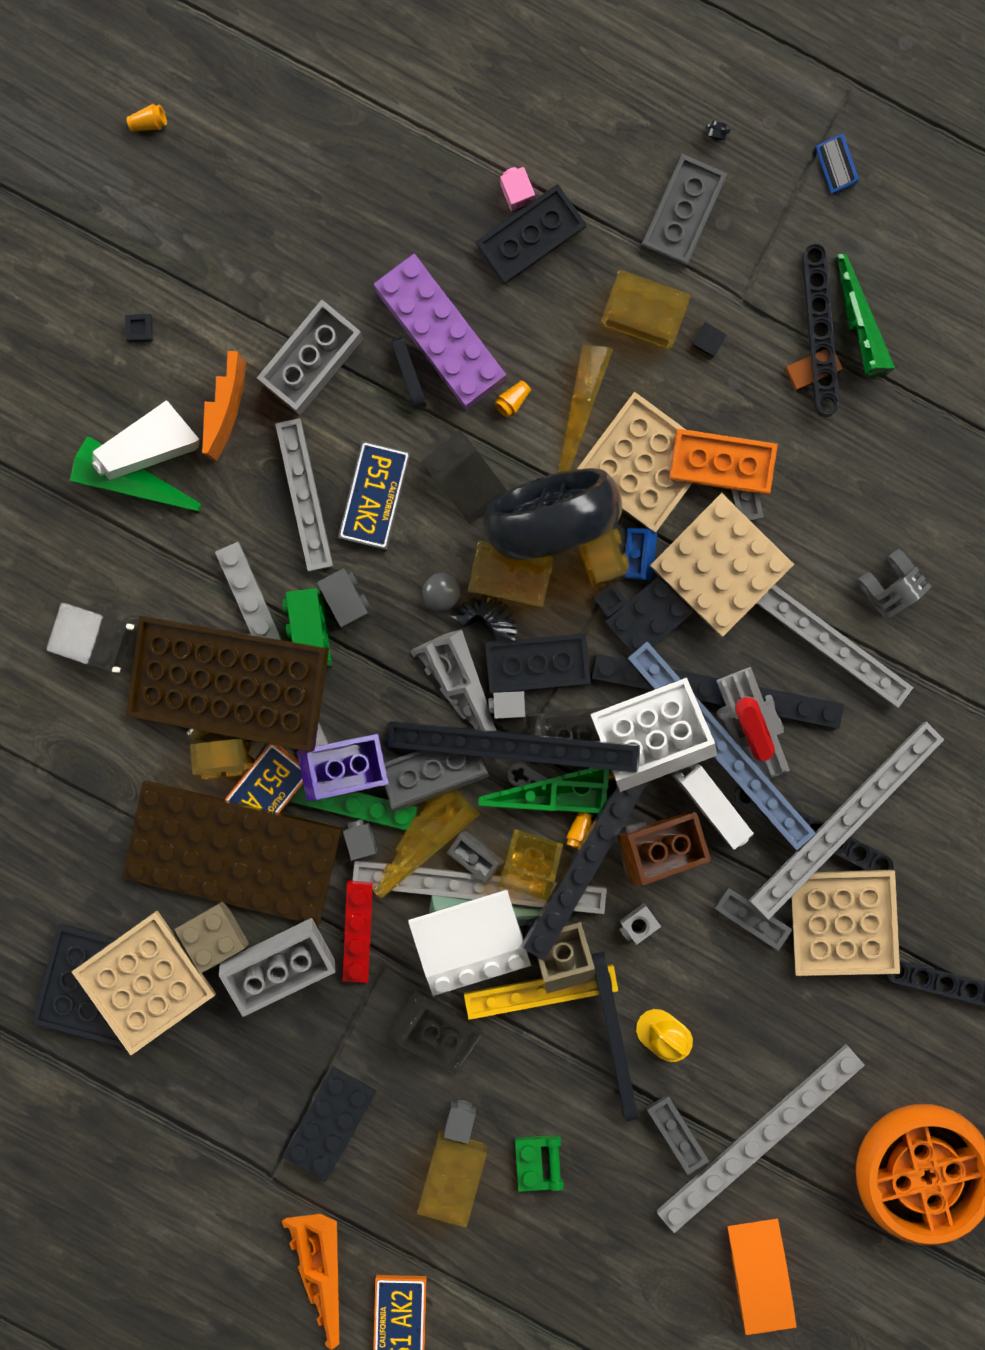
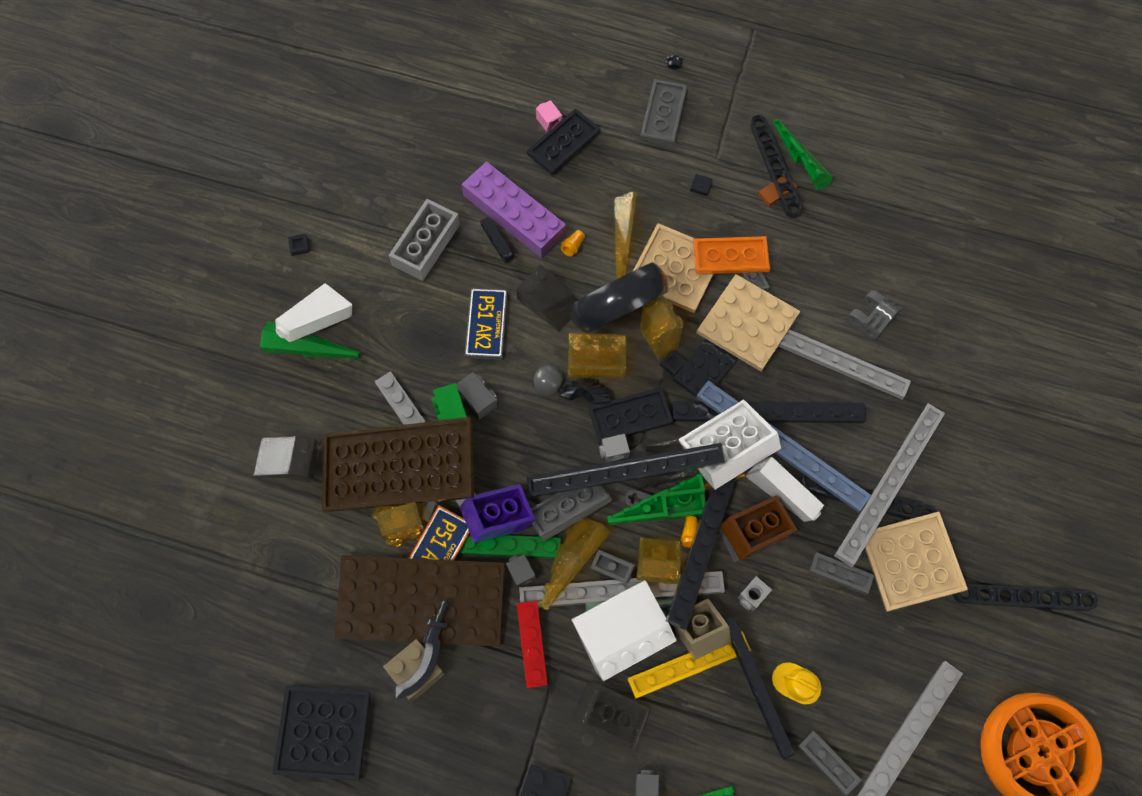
camera: 15 degrees left, 20 degrees down
tan plate [72,911,216,1055] -> none
light orange cone [127,104,167,132] -> none
orange slope [202,351,246,461] -> none
light grey brick [219,918,335,1017] -> none
light grey plate [275,418,334,572] -> none
light grey wedge [410,629,496,731] -> none
clear yellow brick [600,269,691,349] -> none
blue slope [622,528,657,581] -> none
light grey piece [717,667,790,779] -> none
slope [815,134,859,194] -> none
none -> black sword [395,601,450,700]

